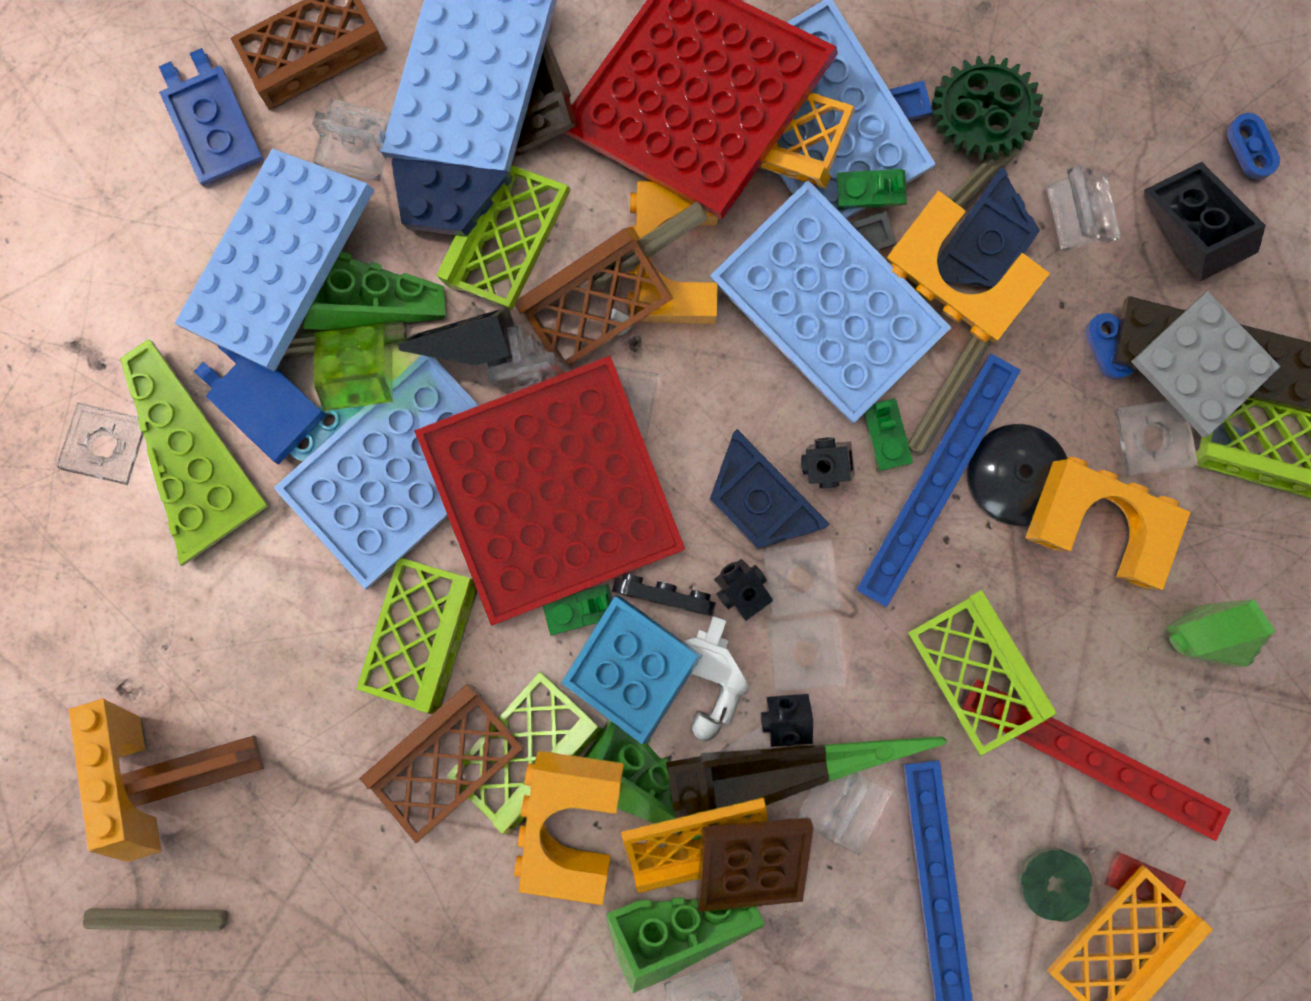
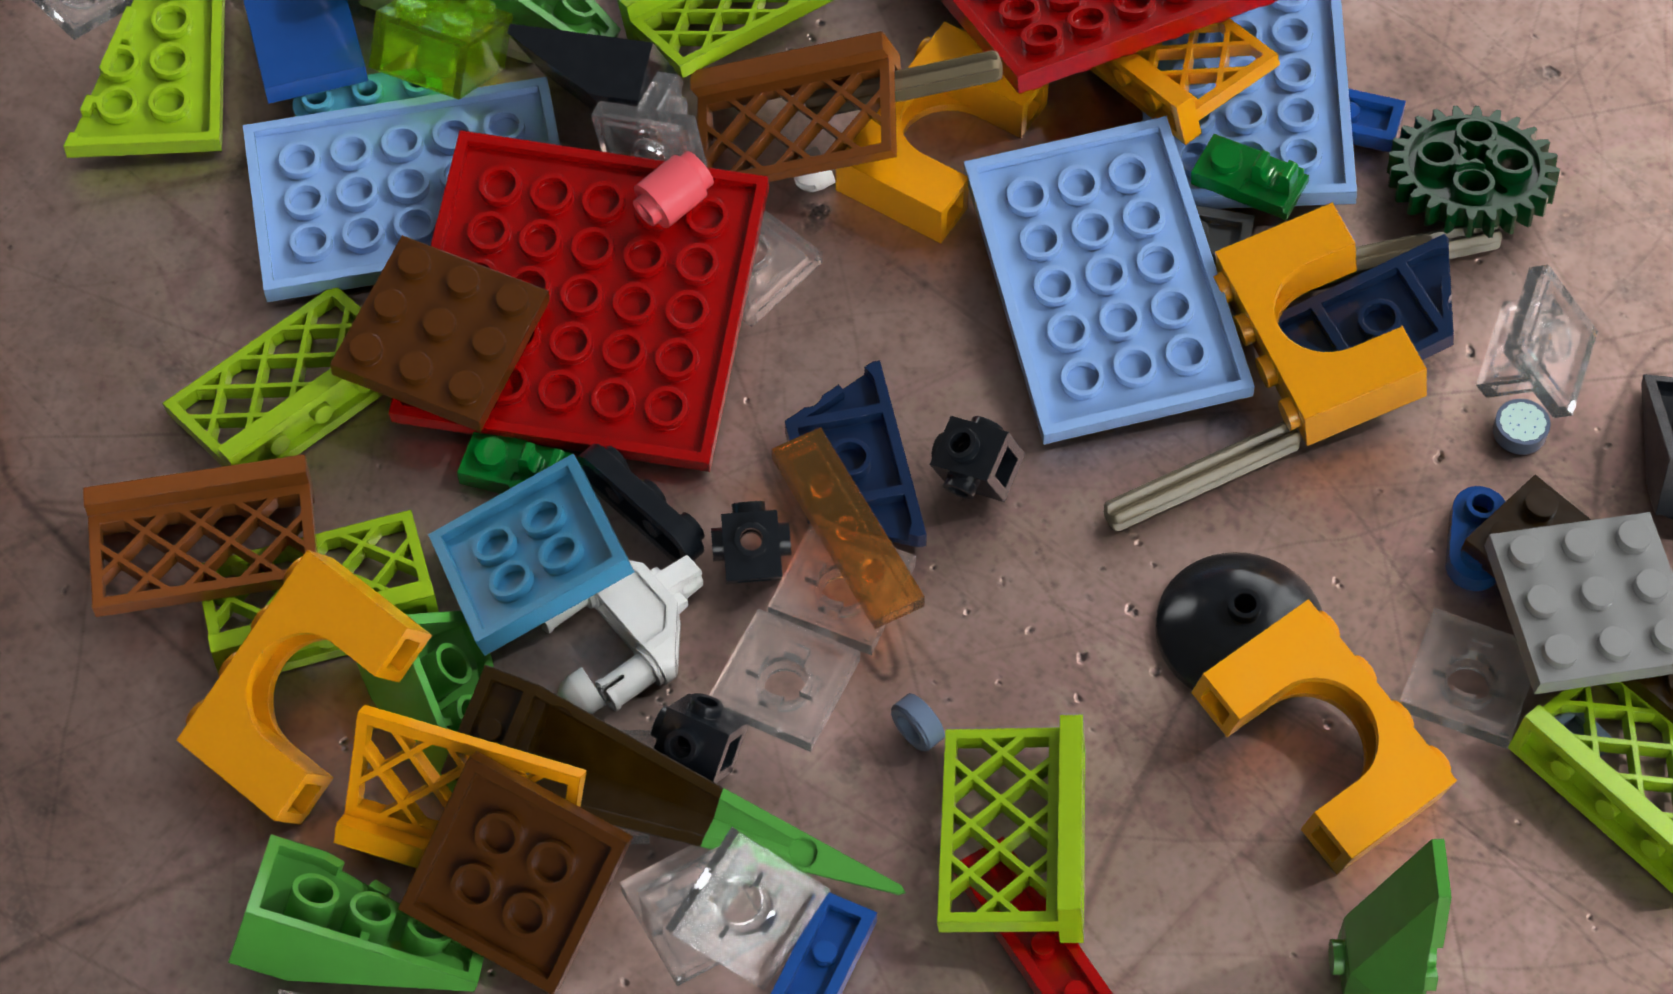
camera: 30 degrees right, 25 degrees down
blue plate [855,353,1021,608] -> none
green plate [863,398,913,472] -> none
none -> reddish brown plate [330,235,550,432]
none -> coral brick [633,151,714,228]
none -> clear piece [665,827,830,990]
none -> clear orange tile [772,427,925,630]
none -> sand blue tile [891,693,945,752]
none -> tile [1493,399,1551,455]

